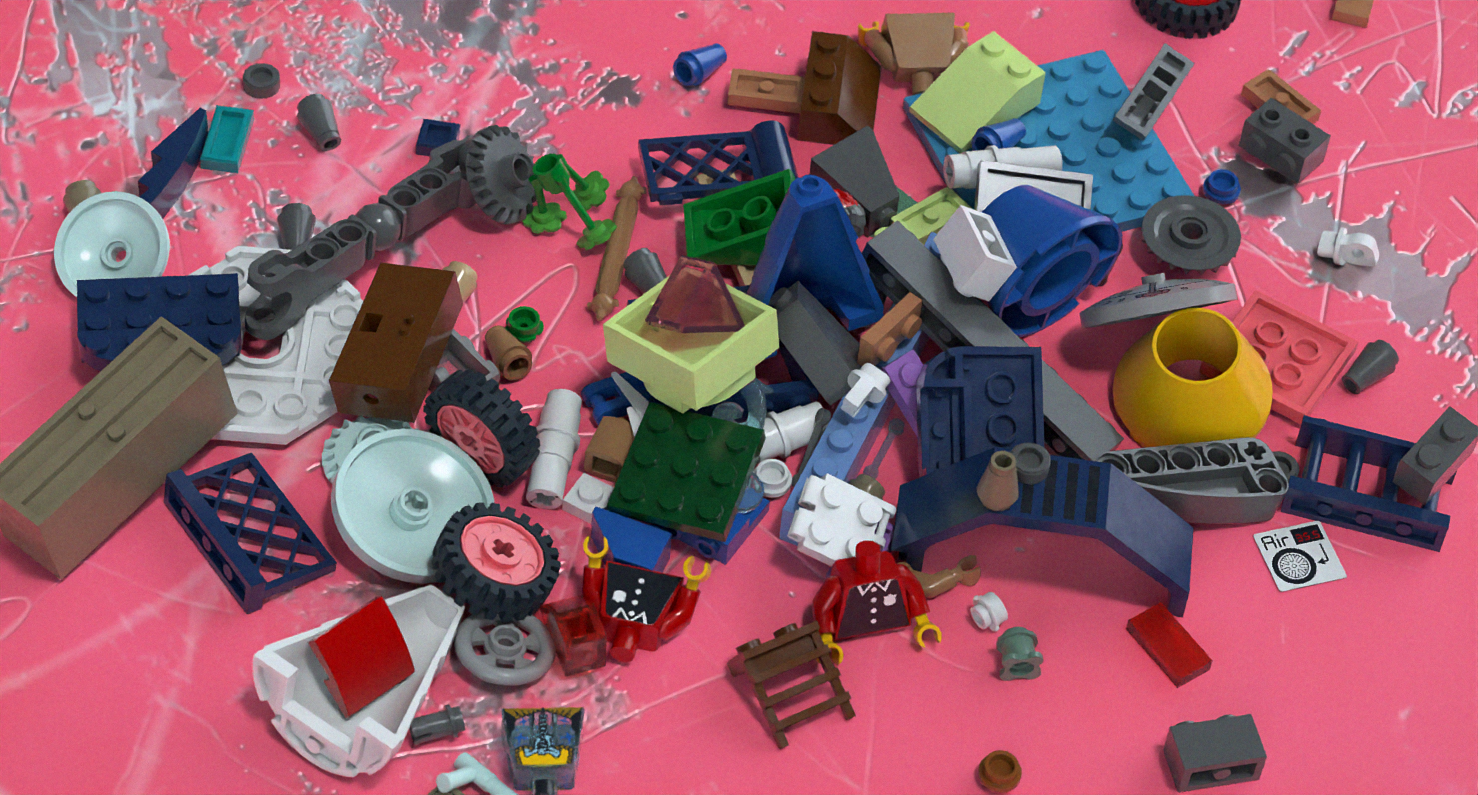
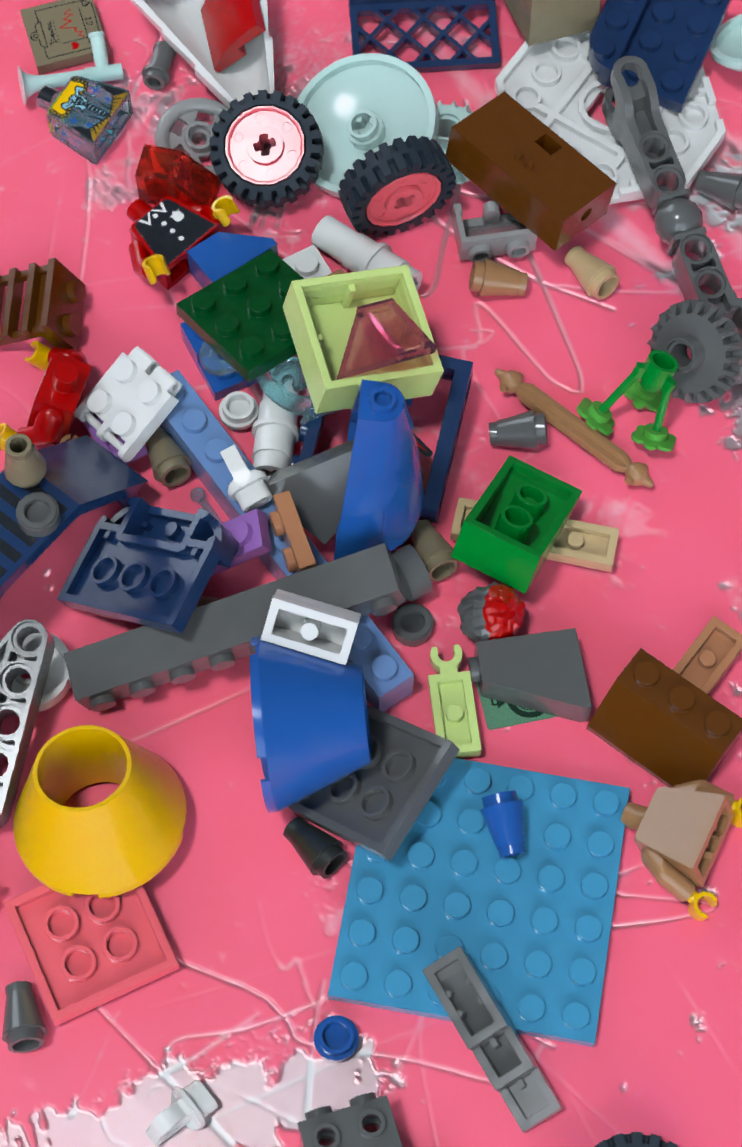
camera: 125 degrees right, 15 degrees up
green plate [505,306,544,343] -> none
dark blue piece [638,120,799,206] -> none
dark grey hinge [792,408,831,487] -> none
yellowish green slope [909,31,1046,154] -> none
white piece [944,145,1062,189] -> none
light grey dish [1079,273,1238,329] -> none
dark grey gear [1141,195,1241,275] -> none

